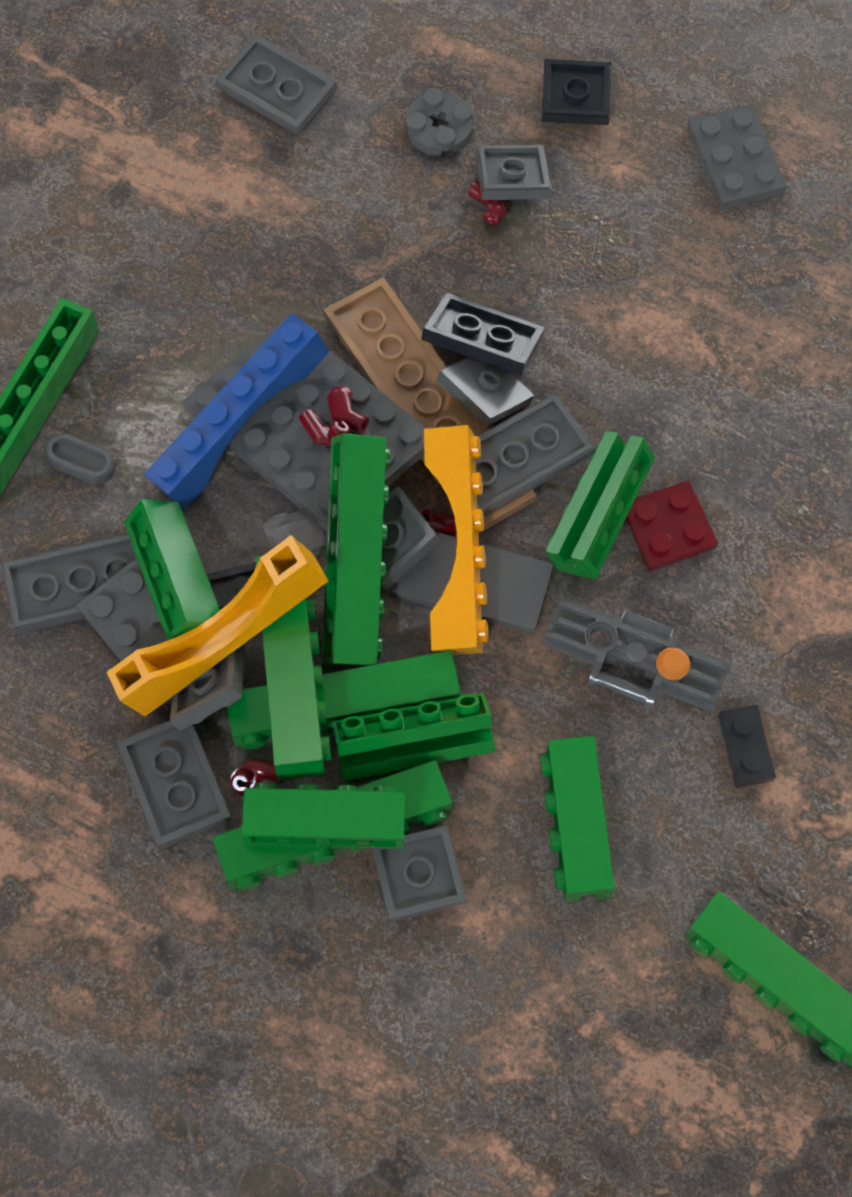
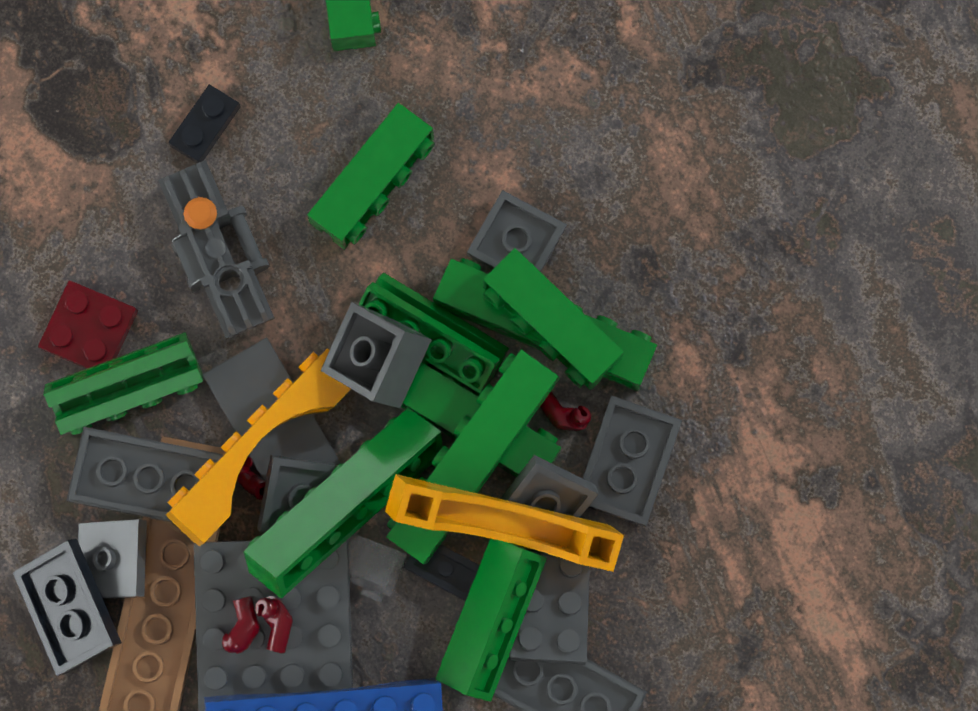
camera: 135 degrees left, 10 degrees up
none -> dark grey slope [321,302,432,408]

